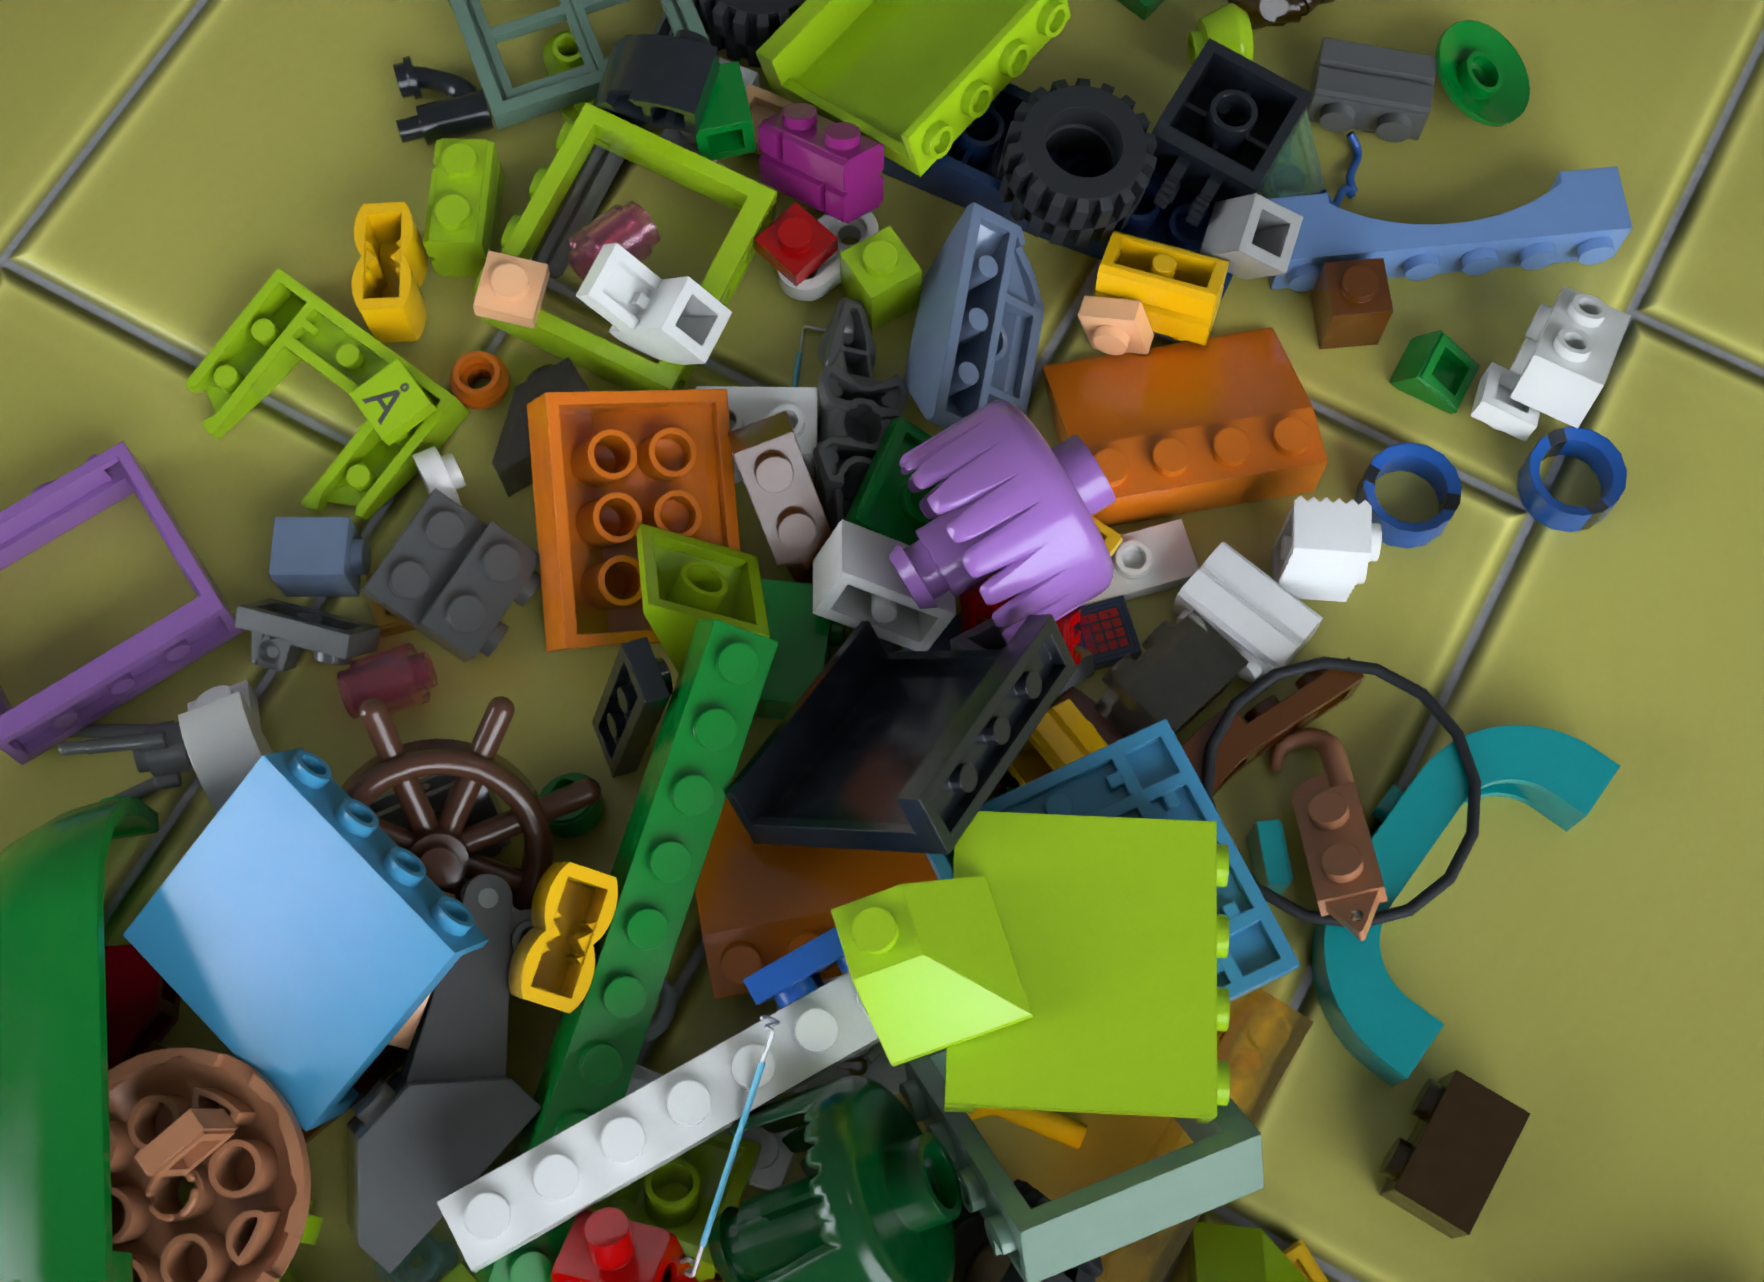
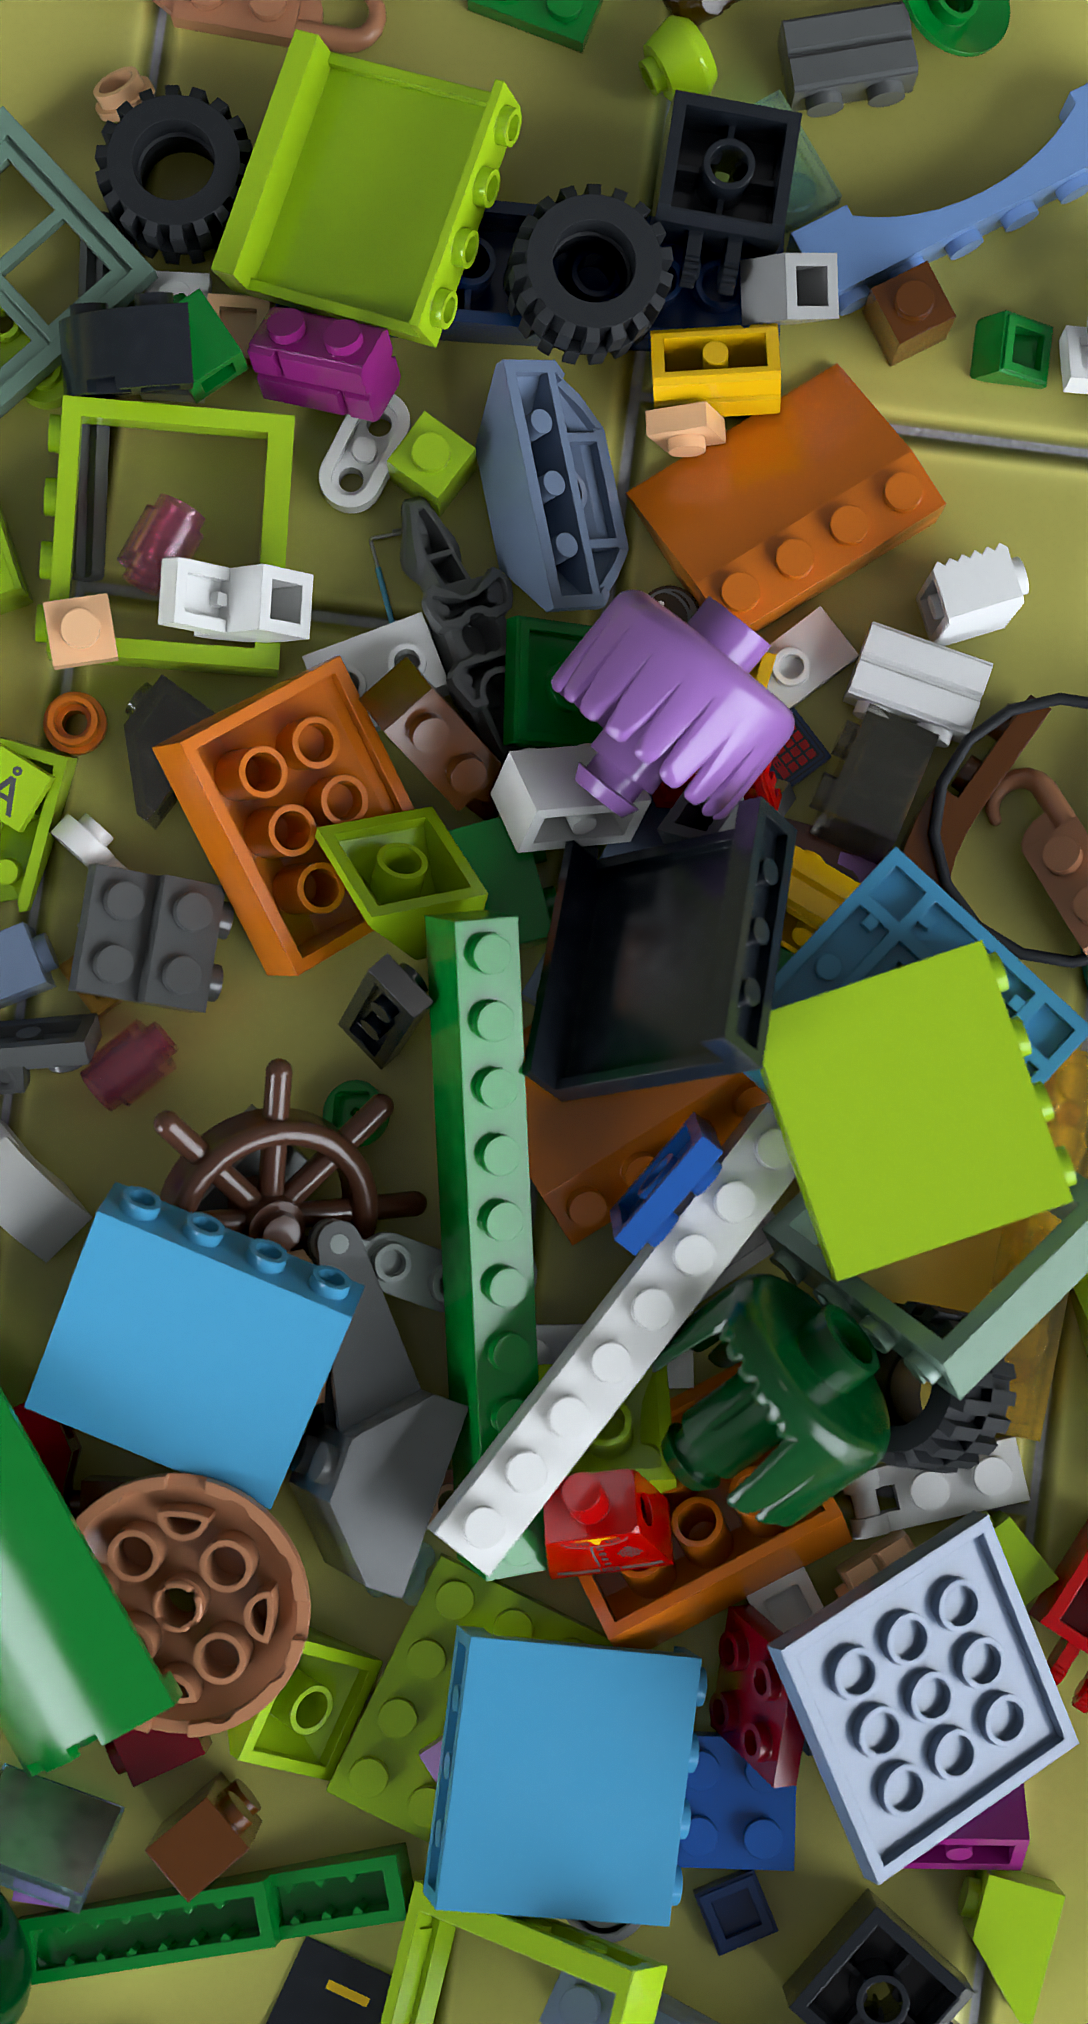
camera: 25 degrees left, 15 degrees up
nougat tile [134,1108,237,1177] -> none
yellow brick [508,862,618,1014] -> none
medium azure piece [680,1015,780,1278] -> none
red plate [754,202,838,287] -> none
lime slope [831,875,1034,1066] -> none
teal tile [1246,819,1293,895] -> none
blue piece [1318,131,1362,207] -> none
blue piece [1355,442,1462,549] -> none

